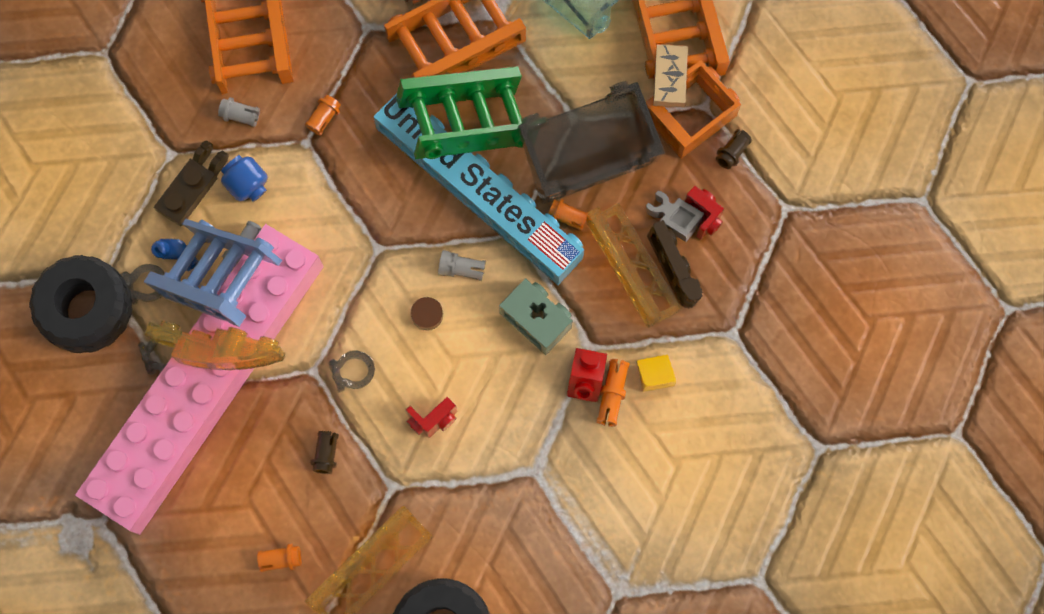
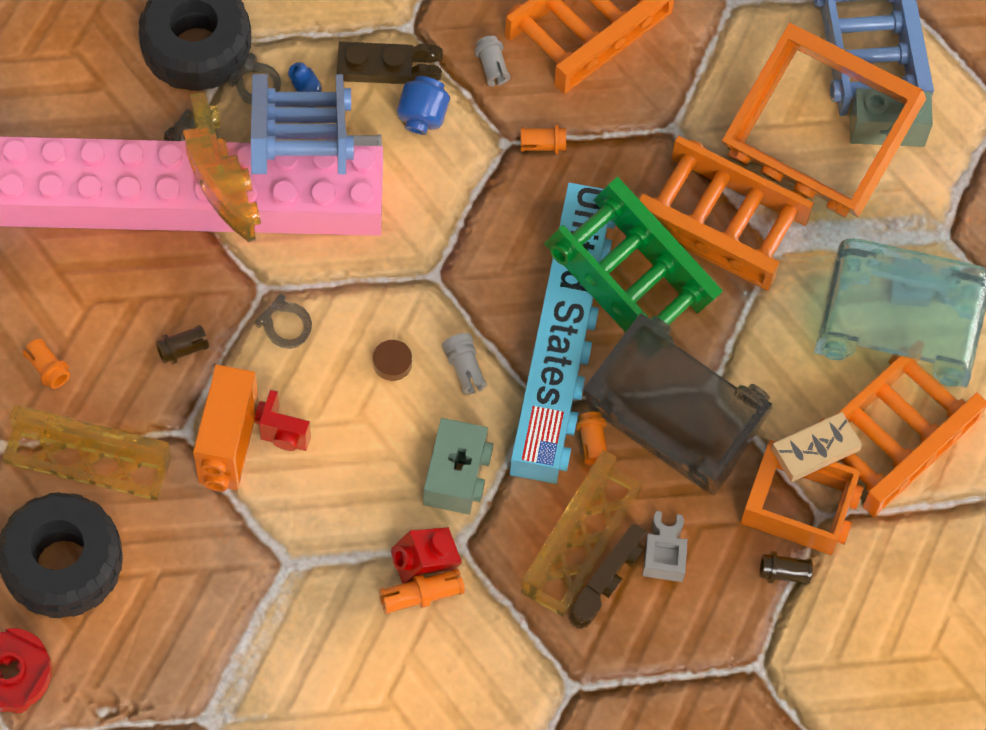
camera: 55 degrees right, 10 degrees down
yellow slope [636,354,676,392] -> none
red bracket [685,185,724,240] -> none
none -> orange window [193,364,259,492]

